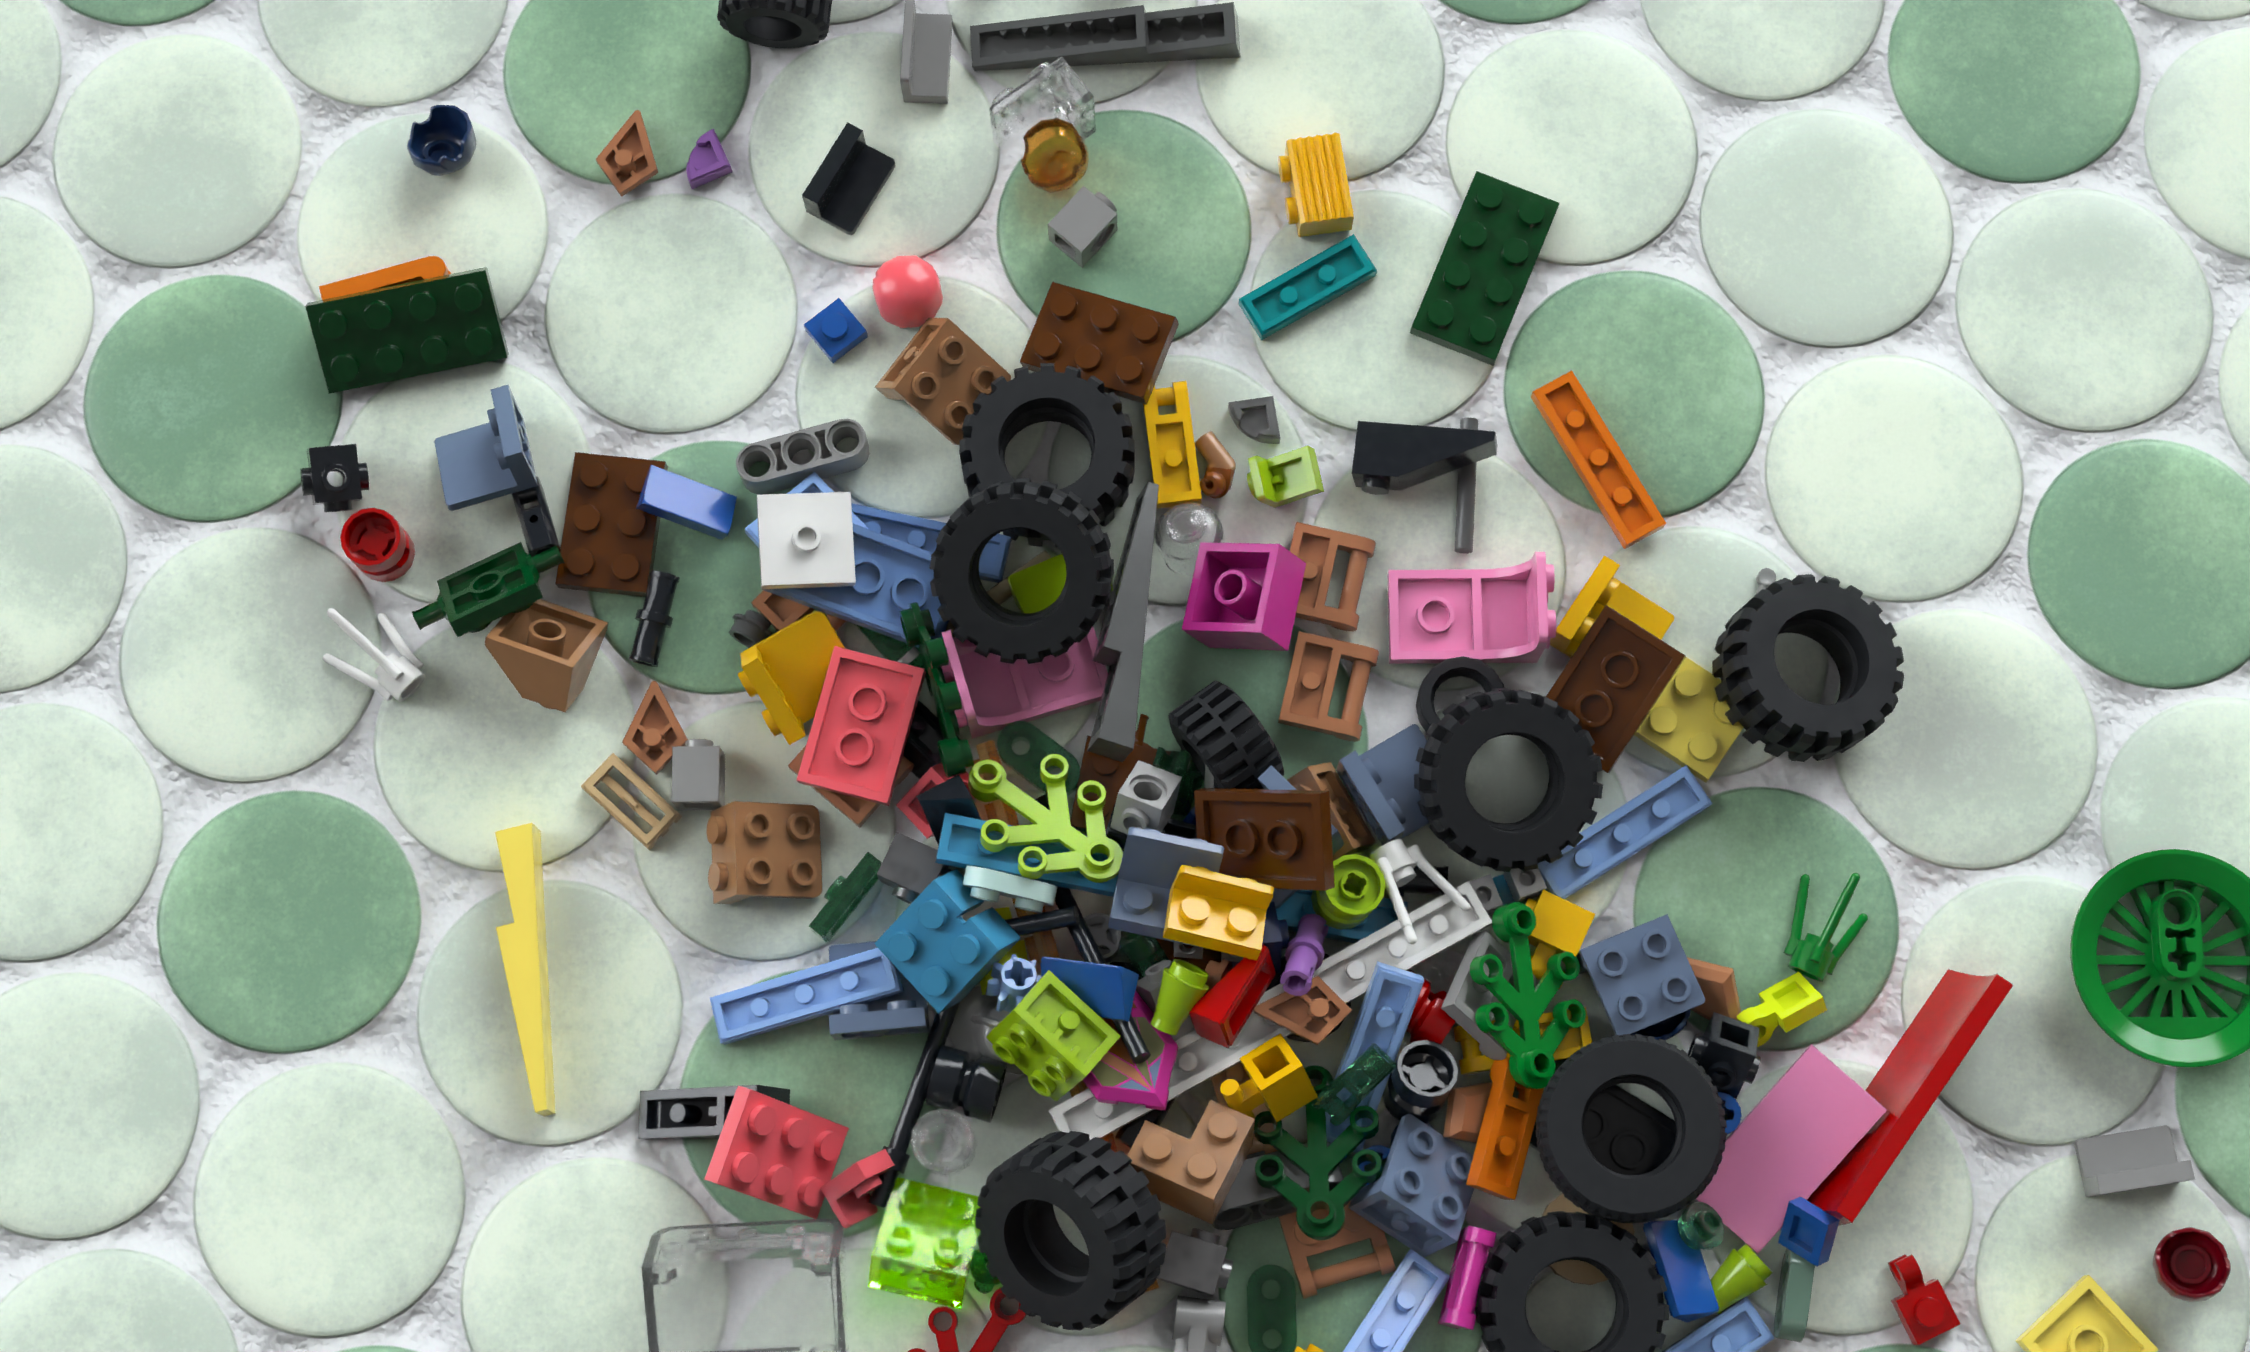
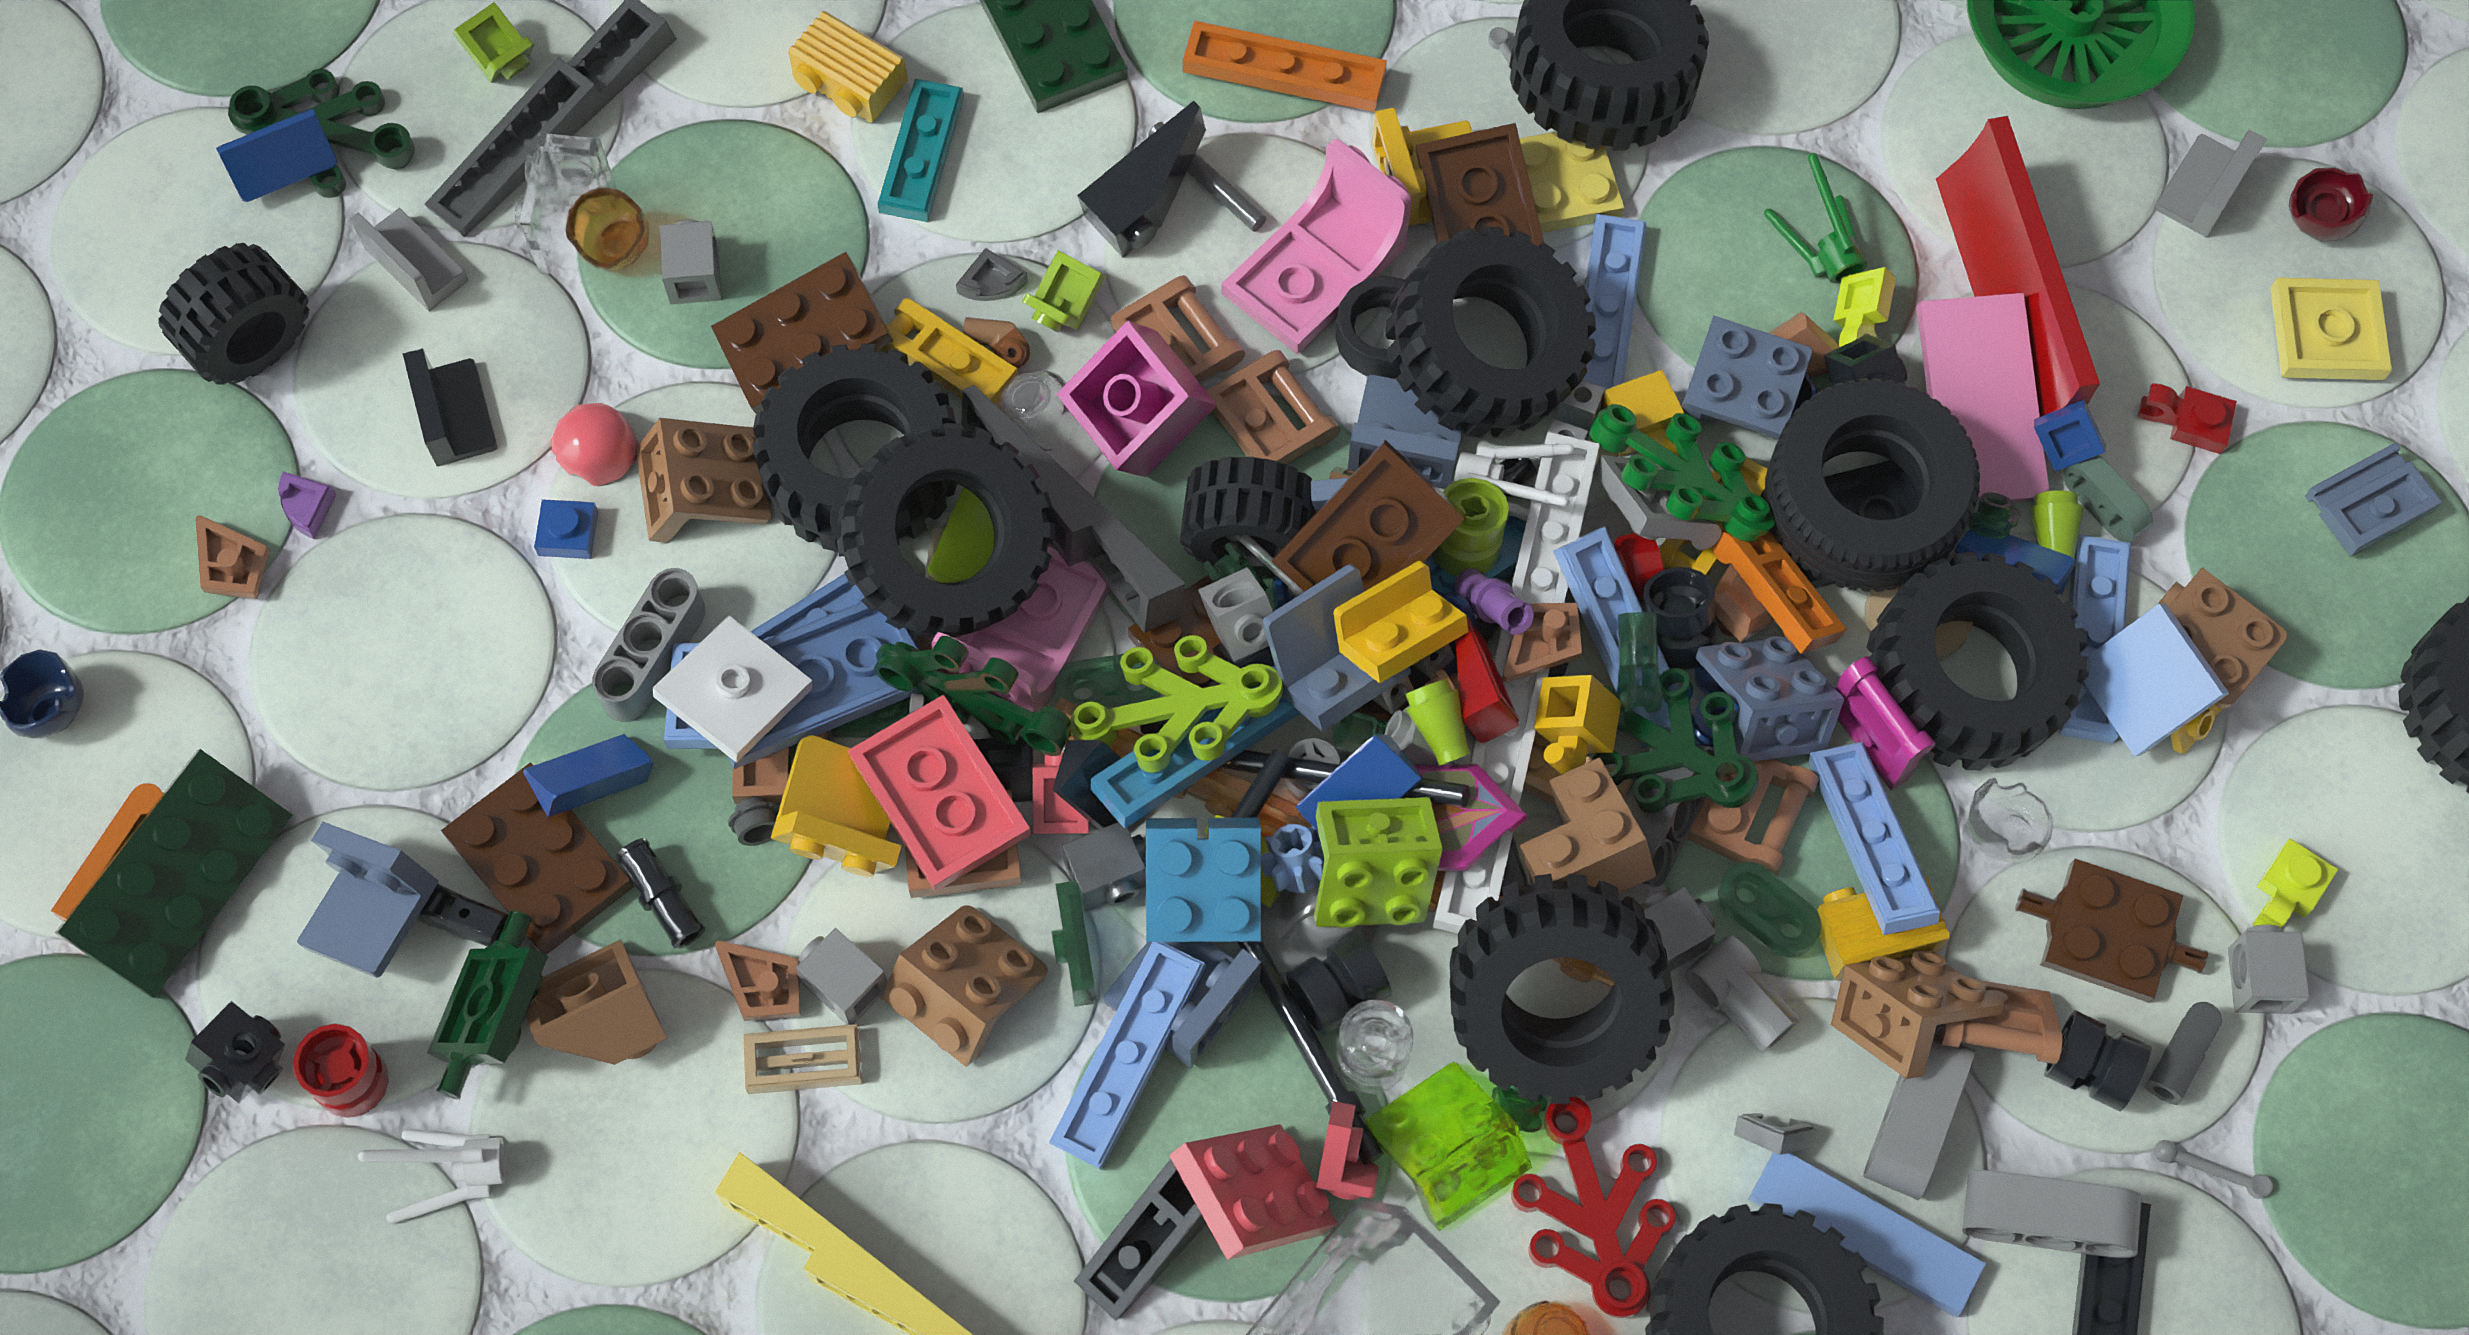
camera: 50 degrees left, 10 degrees down
light aqua plate [962,866,1057,913] -> none

